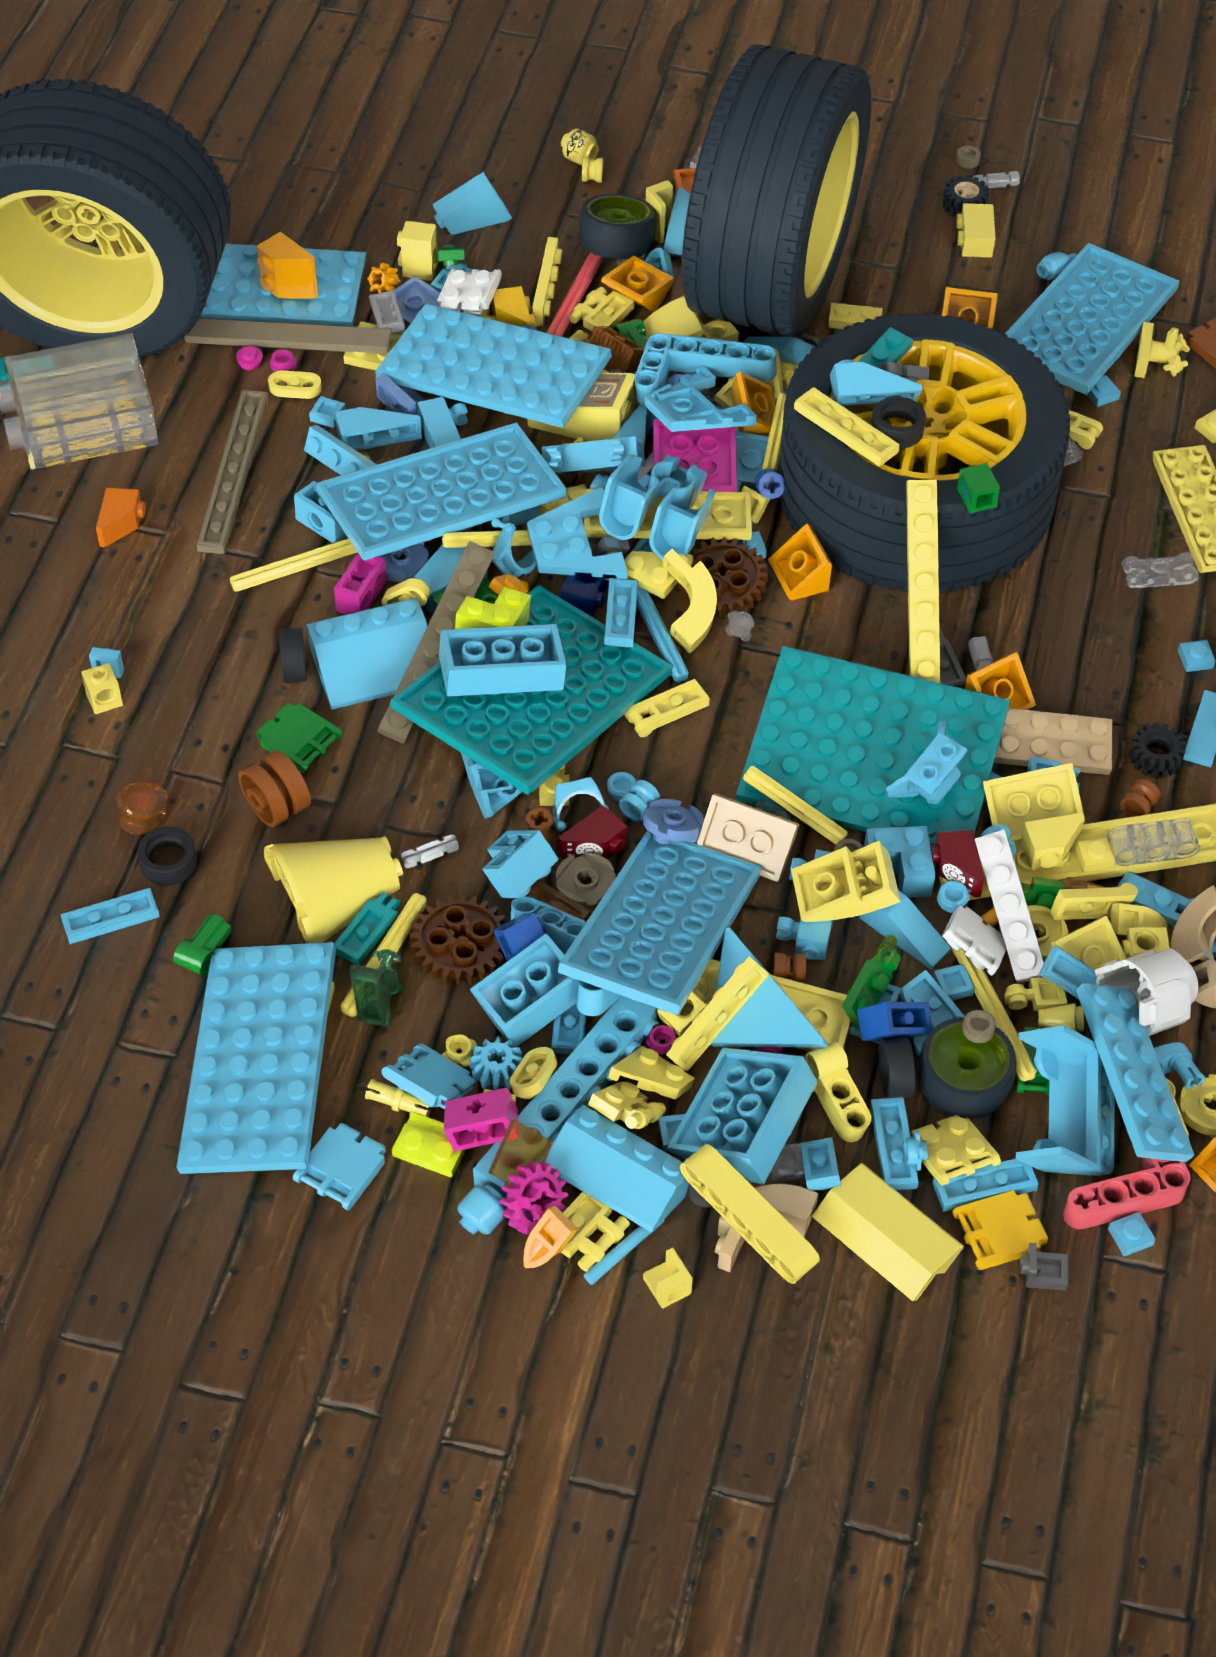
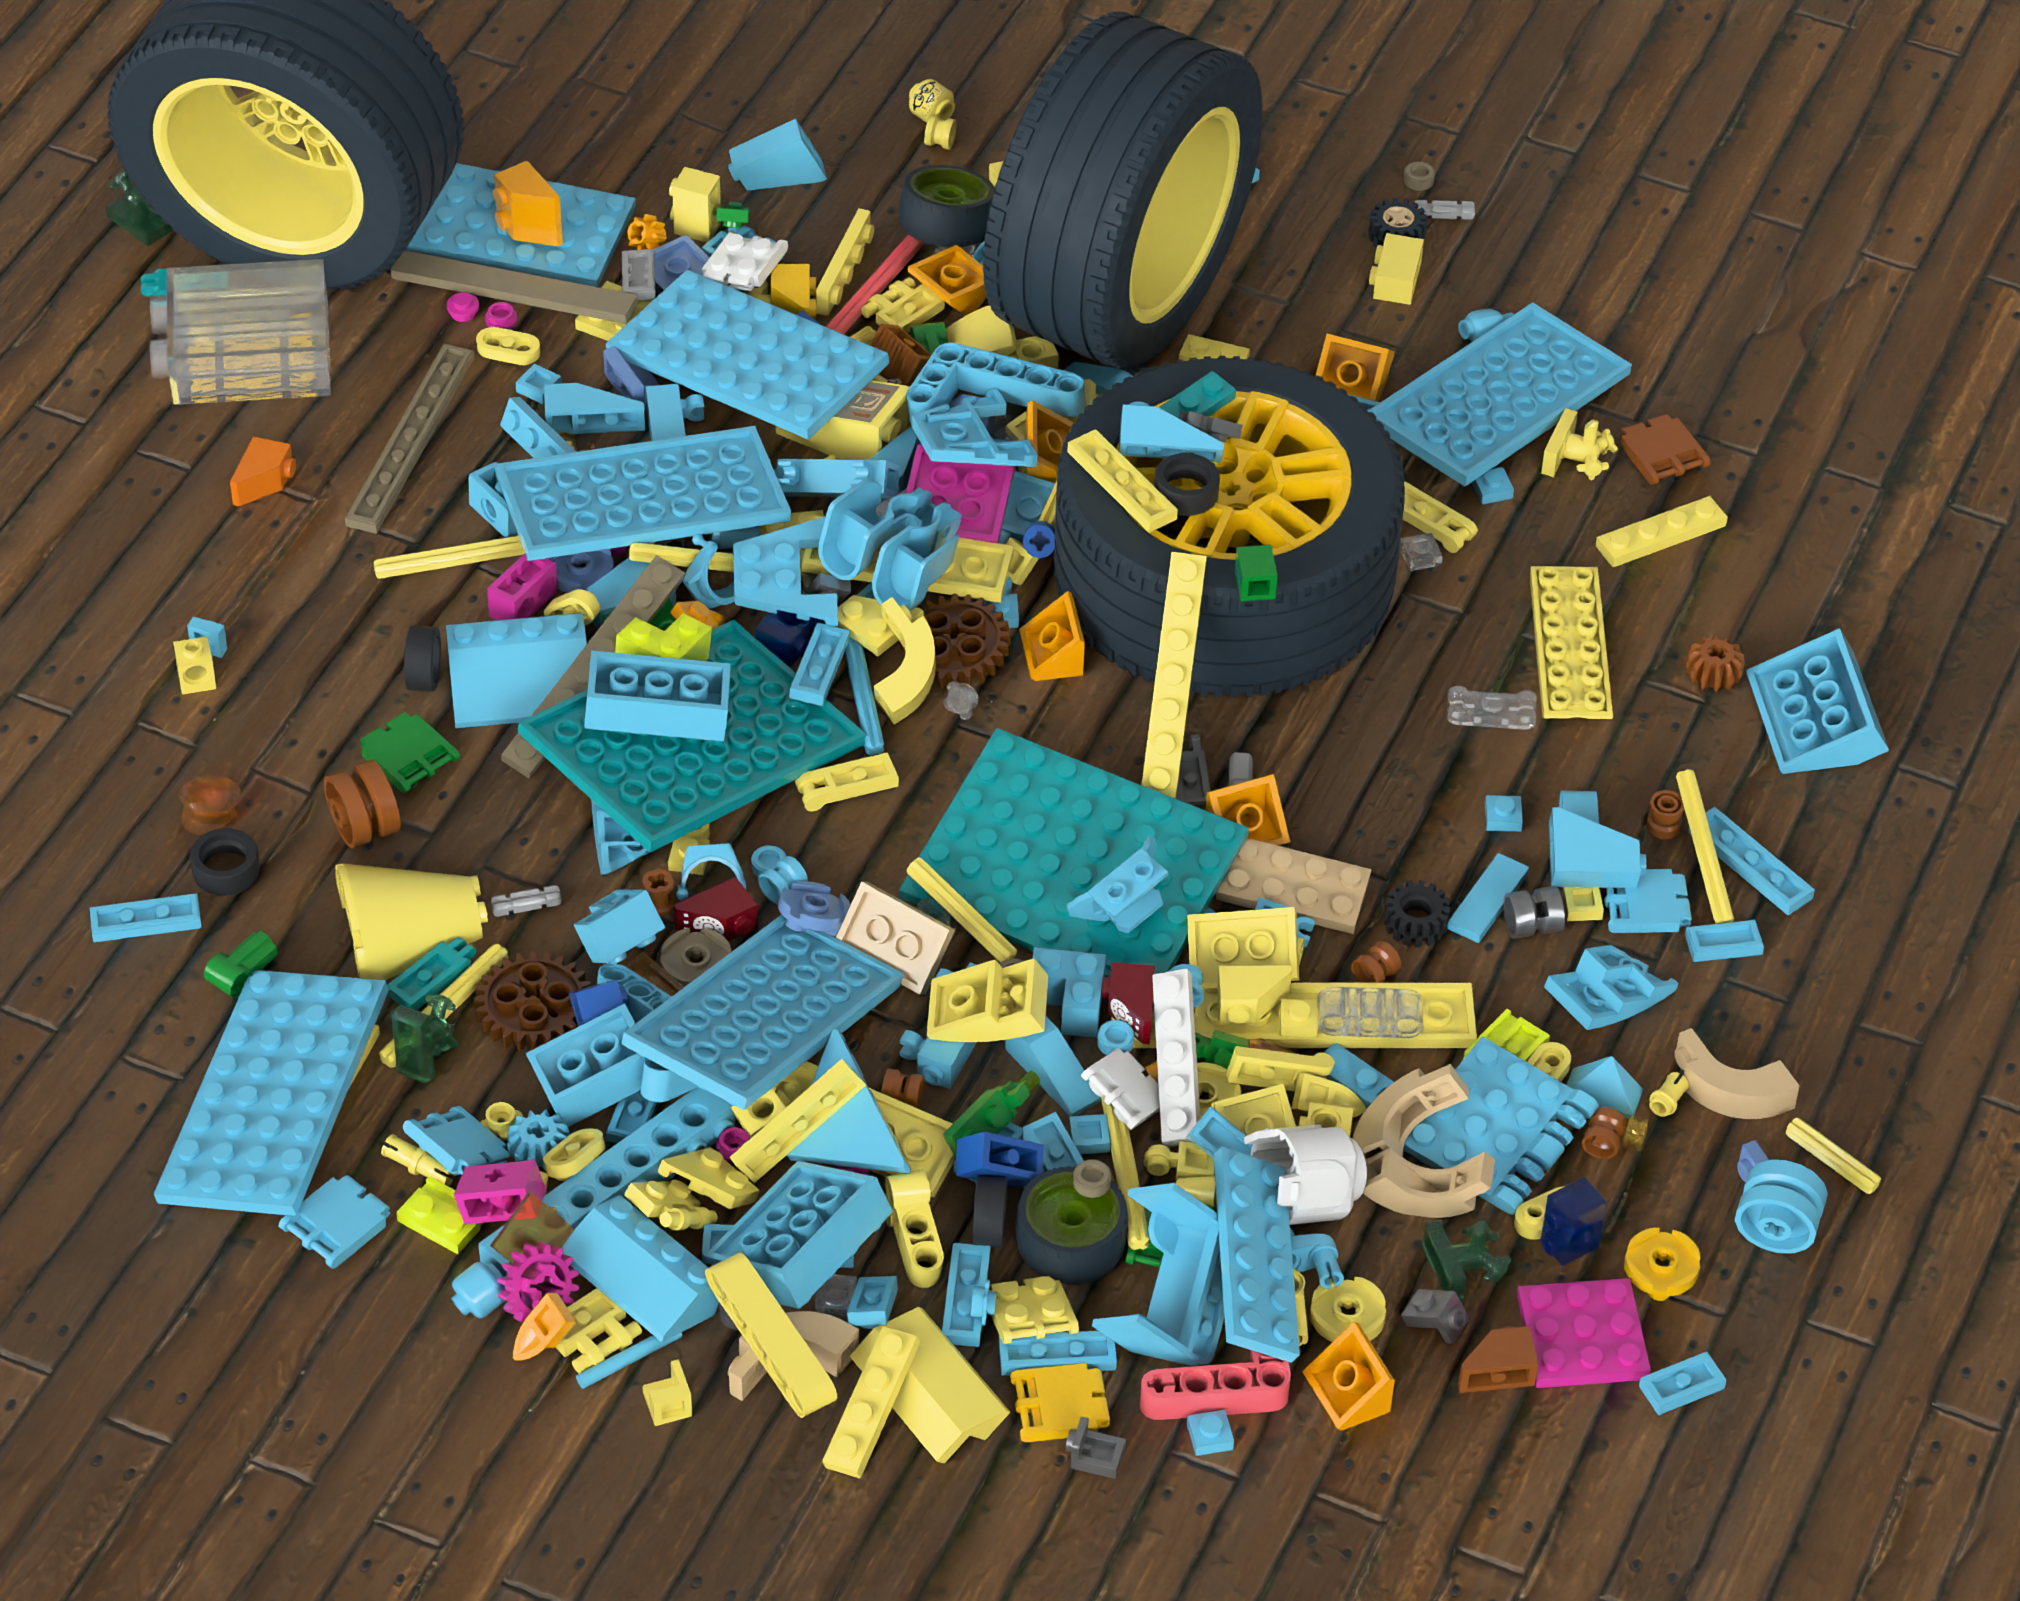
camera: 10 degrees right, 5 degrees down
none -> light yellow plate [822,1326,921,1479]

